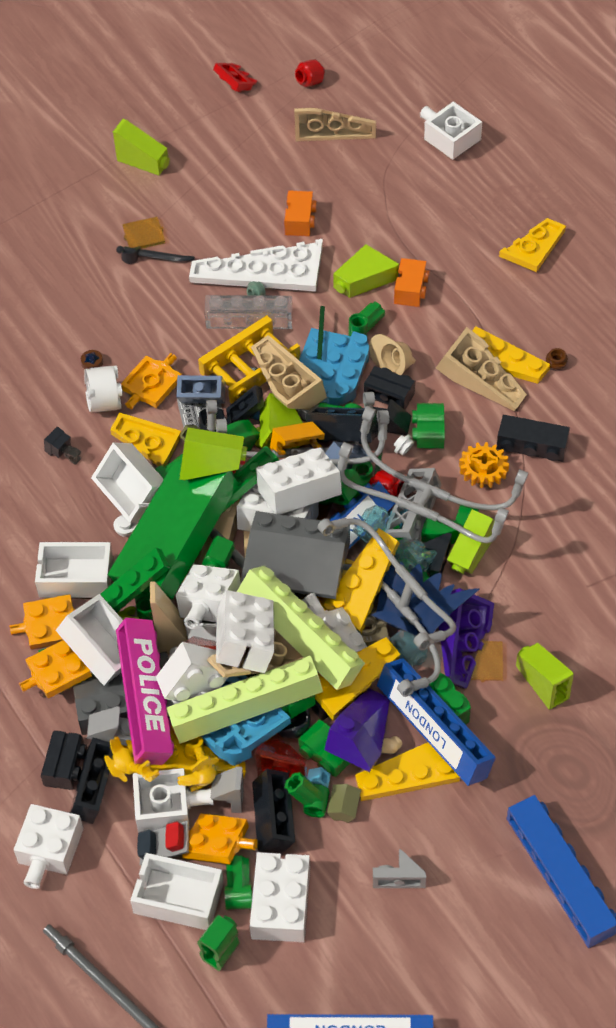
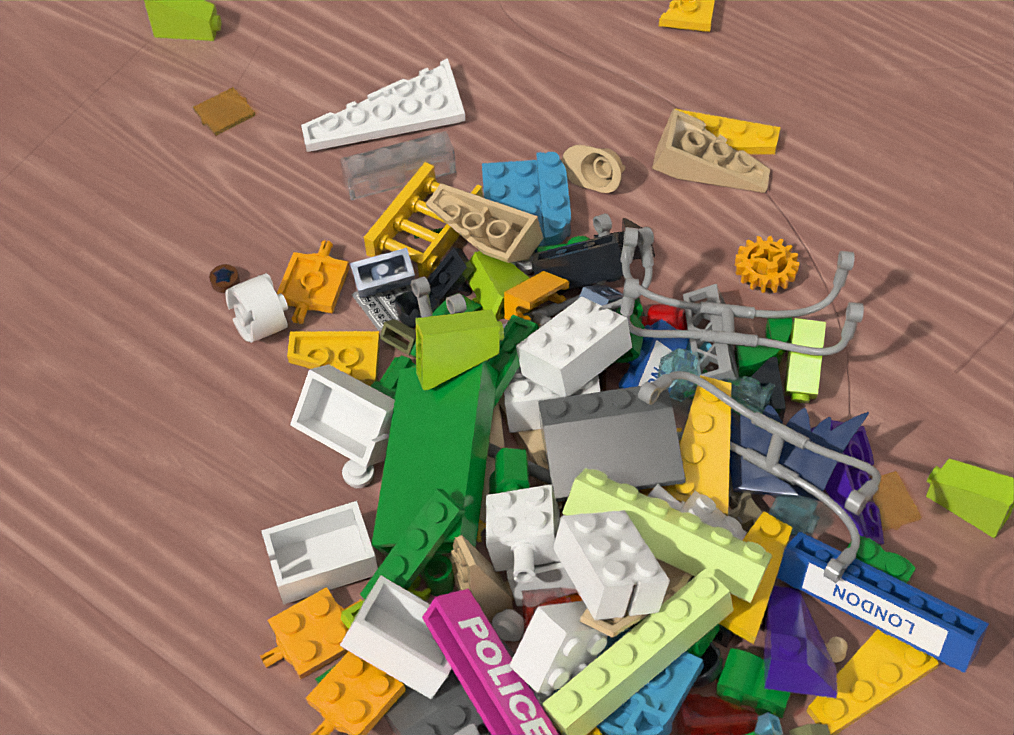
camera: 20 degrees left, 0 degrees up
black piece [44,426,82,465] -> none
black sword [116,246,195,264] -> none
sand green plate [247,281,266,302] -> none
orange brick [284,190,317,236] -> none
dark green piece [317,306,325,360] -> none
lime slope [333,244,399,298] -> none
green piece [348,302,385,336] -> none
black brick [364,366,415,410] -> none
orange brick [394,258,430,307] -> none
white plate [394,434,414,456] -> none
green brick [412,403,445,448] -> none
black brick [497,414,570,462] -> none
reddish brown plate [546,348,568,369] -> none

